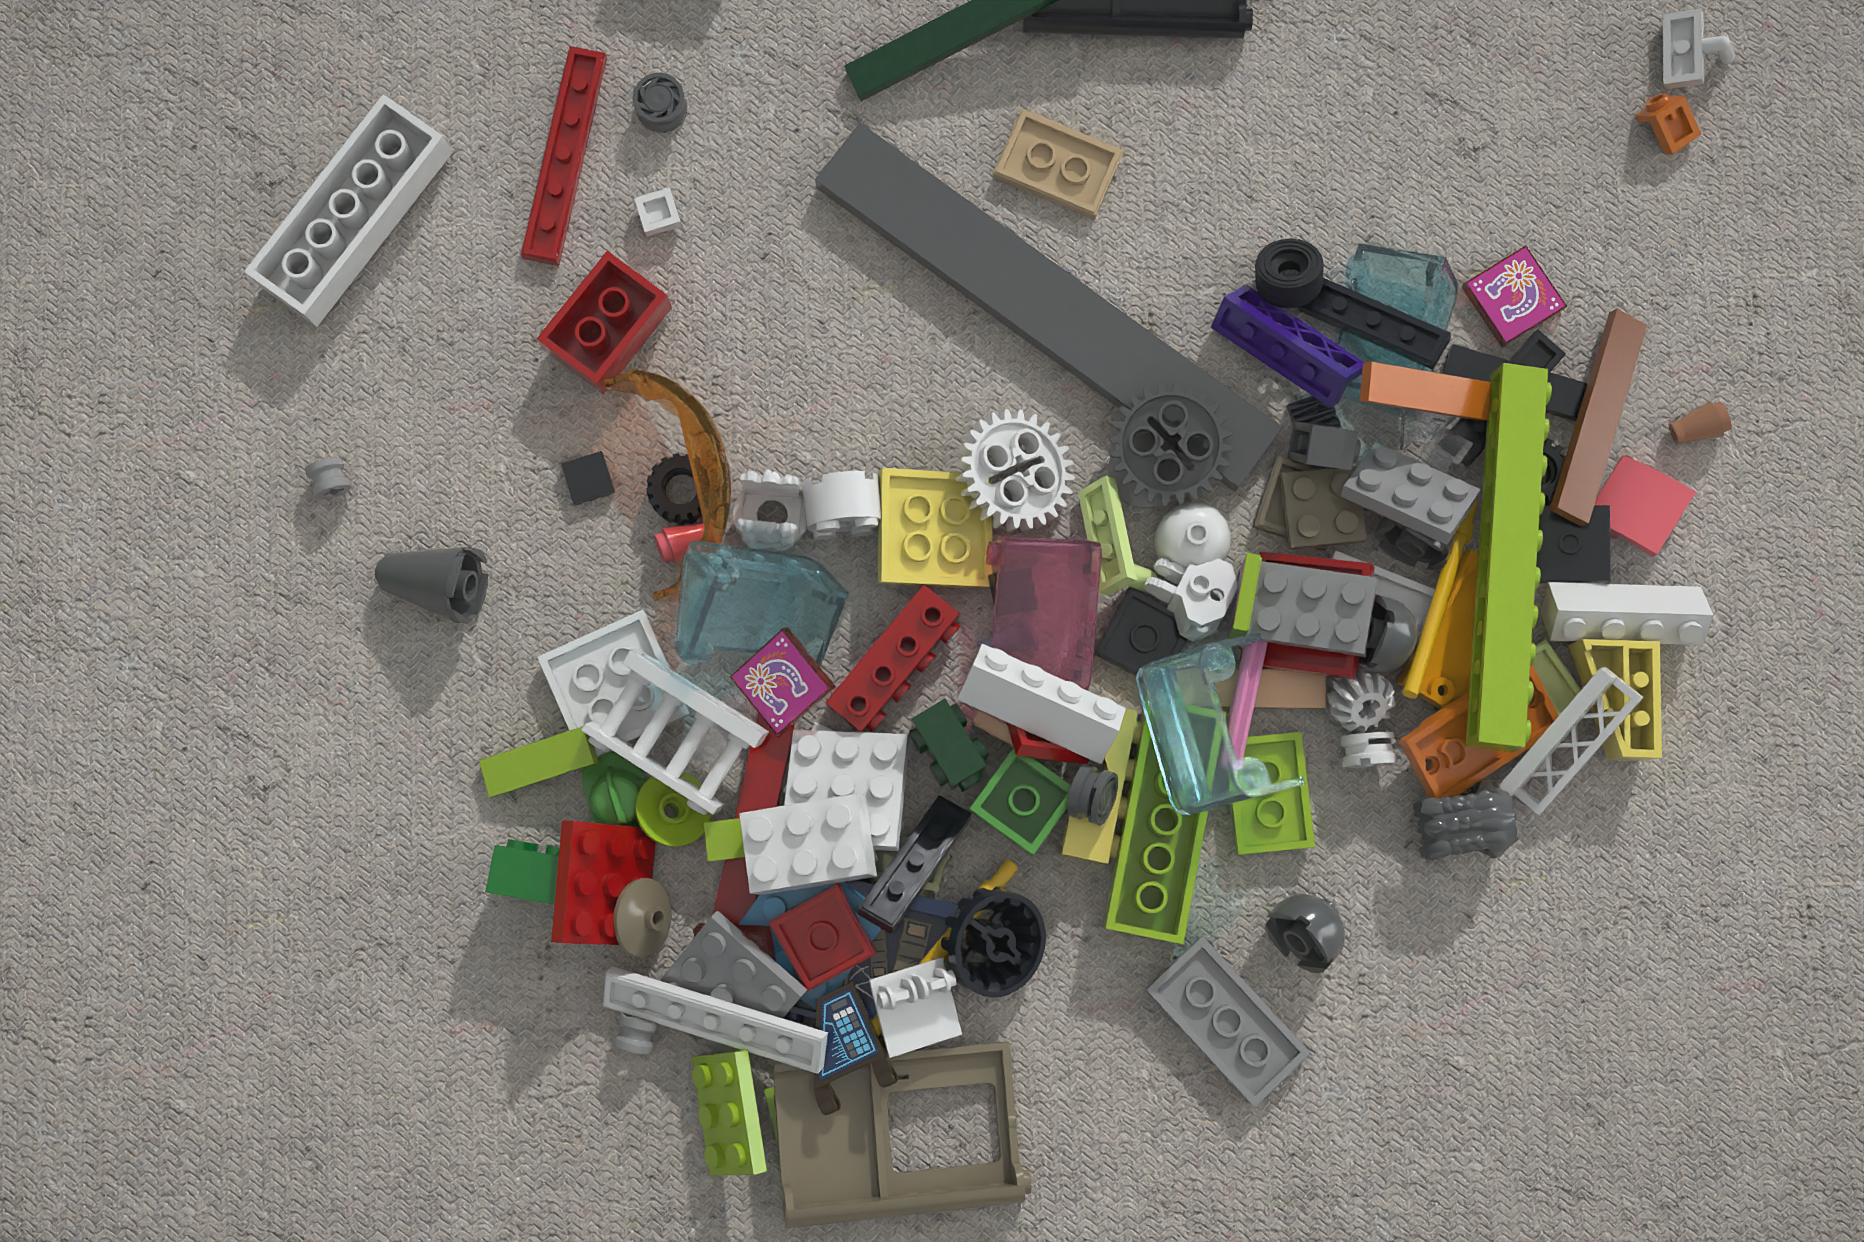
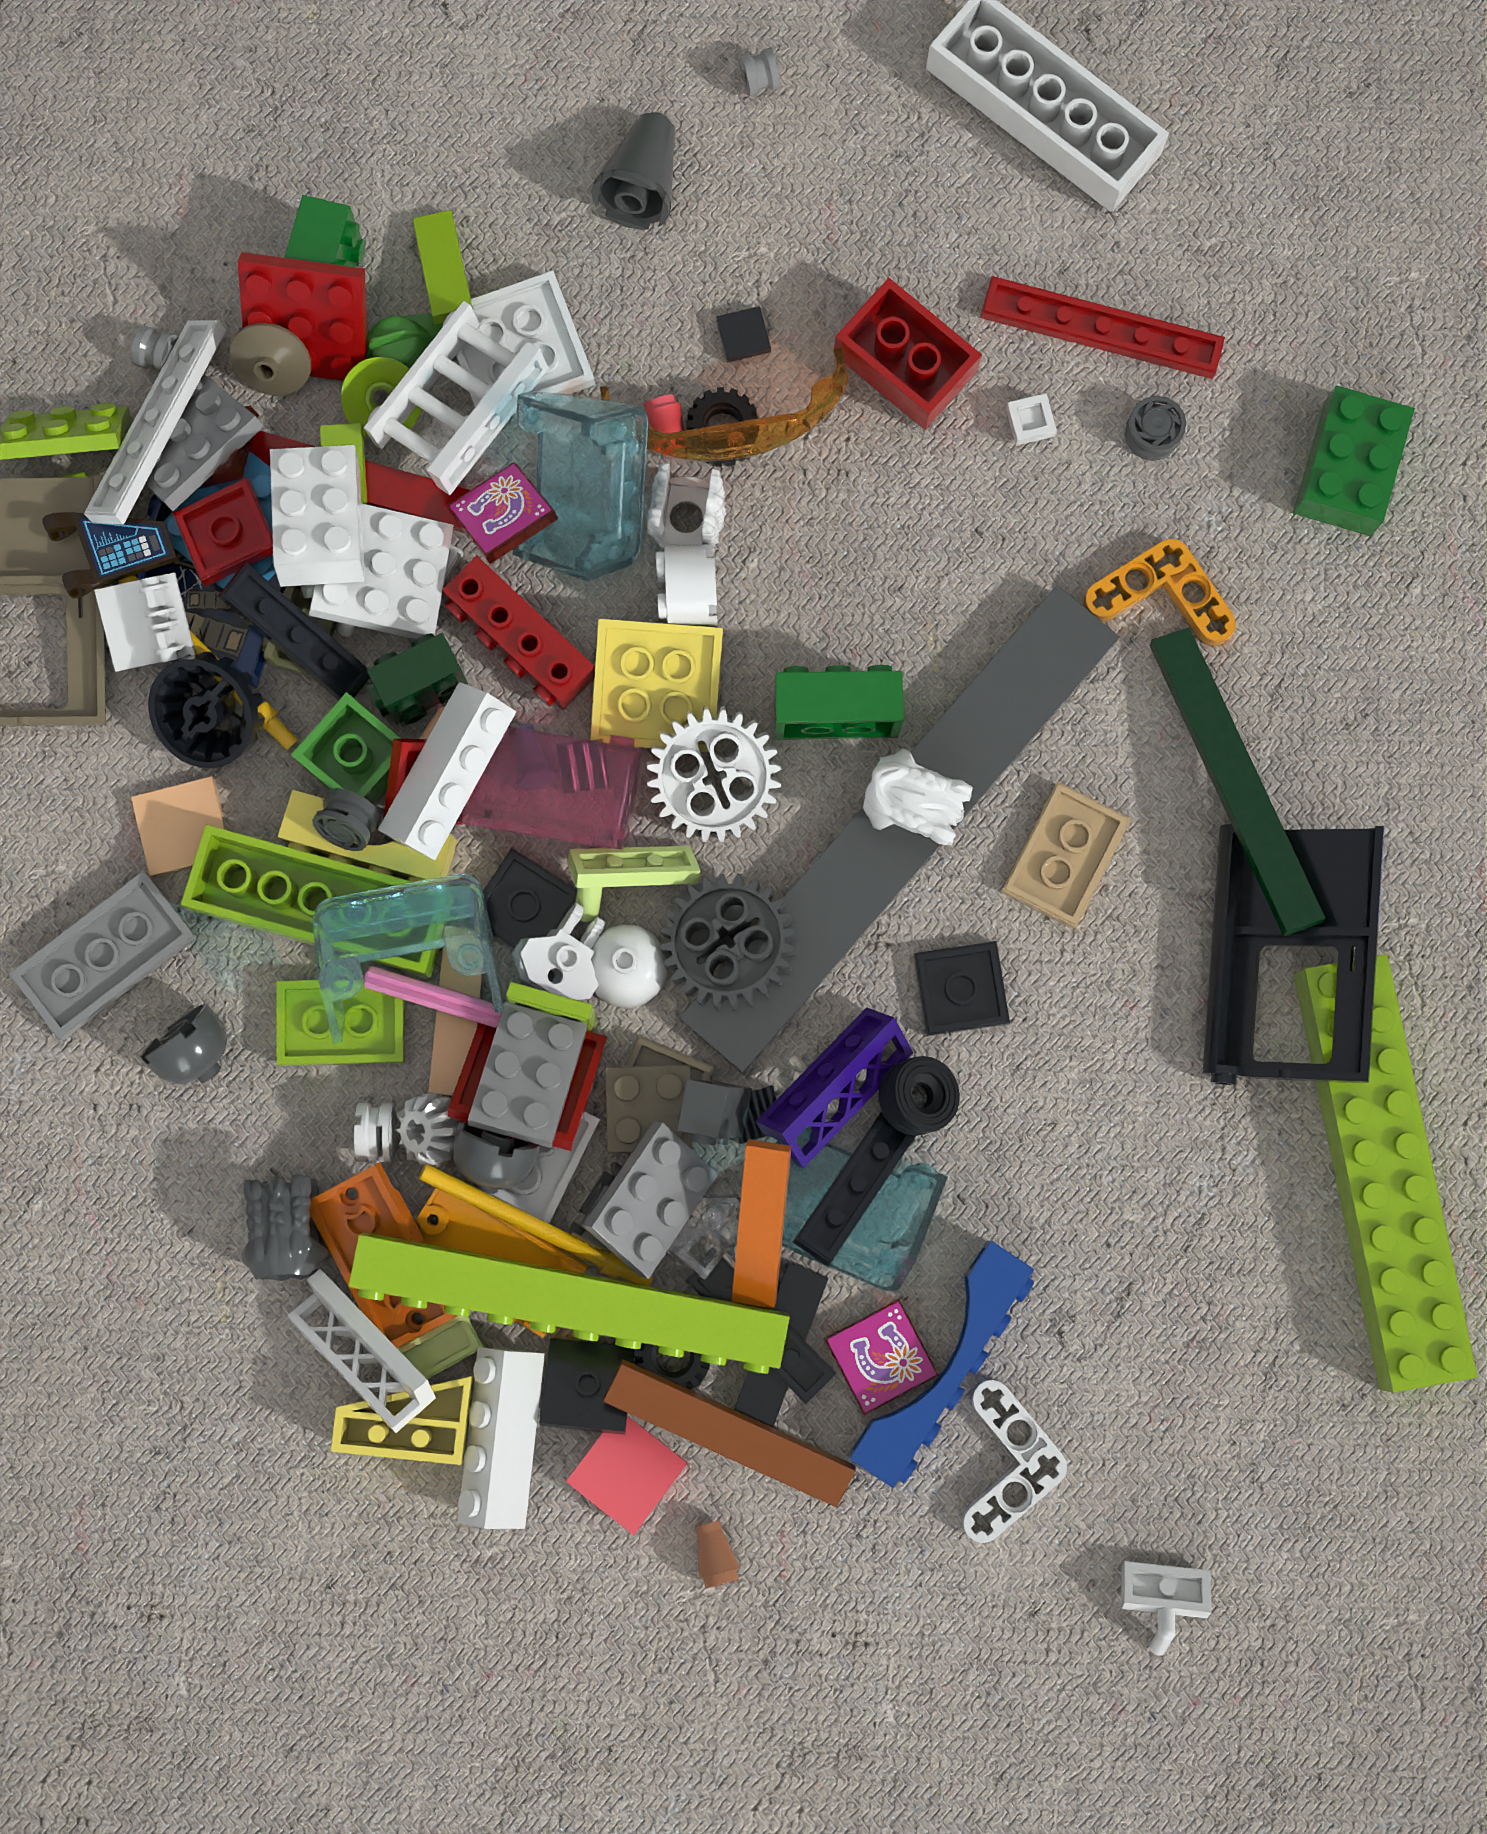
camera: 95 degrees right, 0 degrees up
orange bracket [1635,93,1701,154] -> none
none -> light nougat tile [131,776,227,878]
none -> green brick [774,665,904,740]
none -> blue arch [848,1240,1035,1488]
none -> white piece [863,748,973,845]
none -> black tile [913,941,1010,1037]
none -> white beam [961,1379,1067,1543]
none -> light orange beam [1083,539,1236,646]

